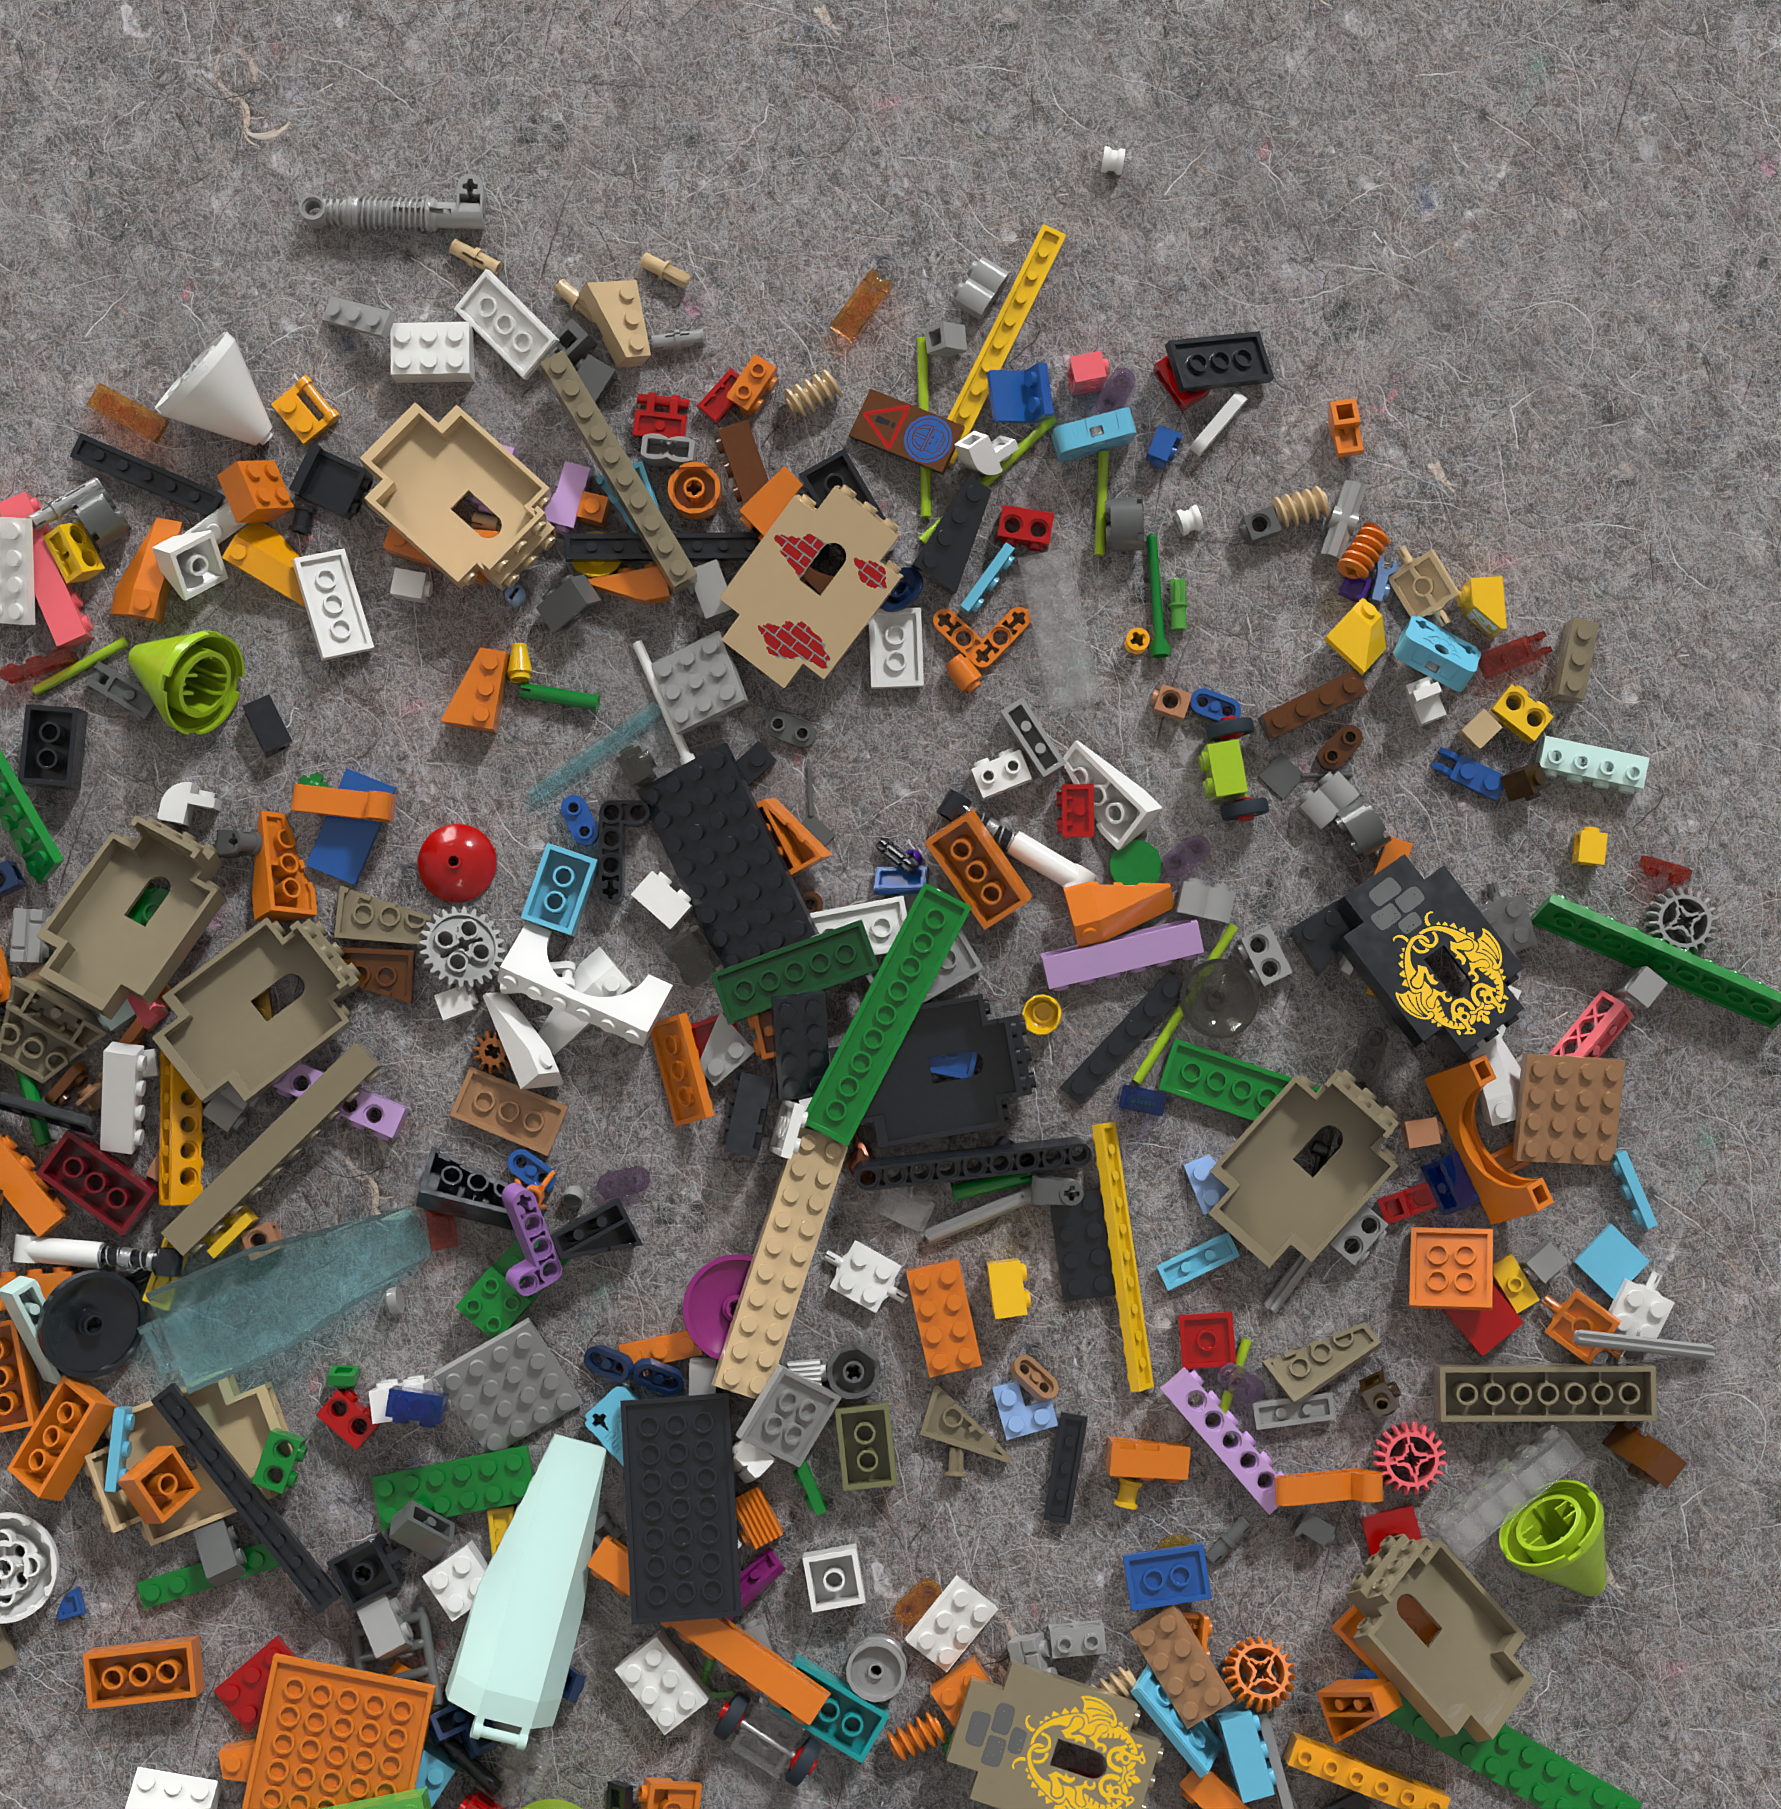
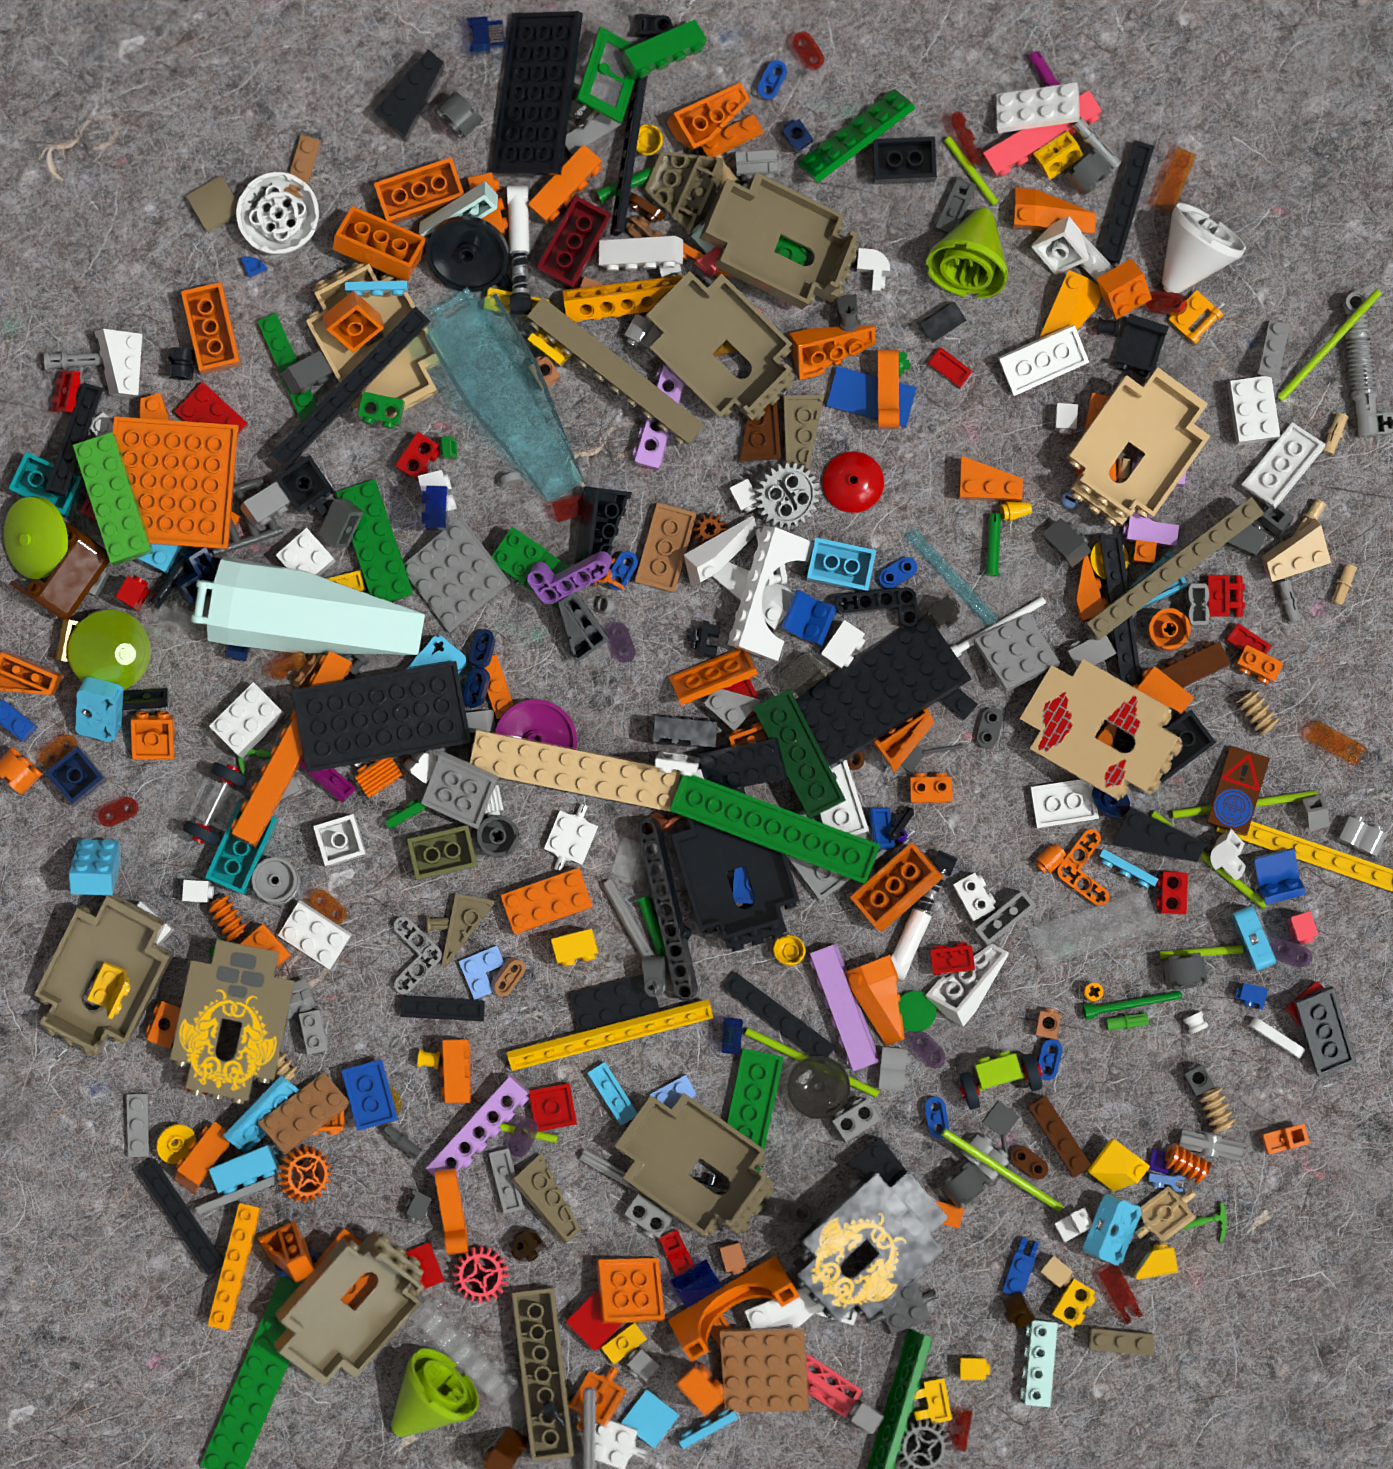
camera: 90 degrees right, 0 degrees up
none -> black wheel [166,347,195,381]
none -> white brick [182,880,214,903]
none -> clear orange plate [269,652,307,680]
none -> medium nougat hinge [291,653,323,689]
none -> light grey beam [394,917,443,994]
none -> black hand [543,1401,566,1427]
none -> orange brick [677,1362,725,1416]
none -> black hips [685,620,720,660]
none -> blue bracket [782,590,837,646]
none -> orange brick [910,773,953,804]
none -> yellow plate [913,1378,952,1424]
none -> blue plate [924,1097,949,1138]
none -> red tile [927,347,973,388]
none -> lime piece [941,1128,1063,1212]
none -> clear red plate [1146,291,1187,316]
none -> bright green piece [1183,1202,1227,1242]
none -> lime piece [1277,288,1382,401]

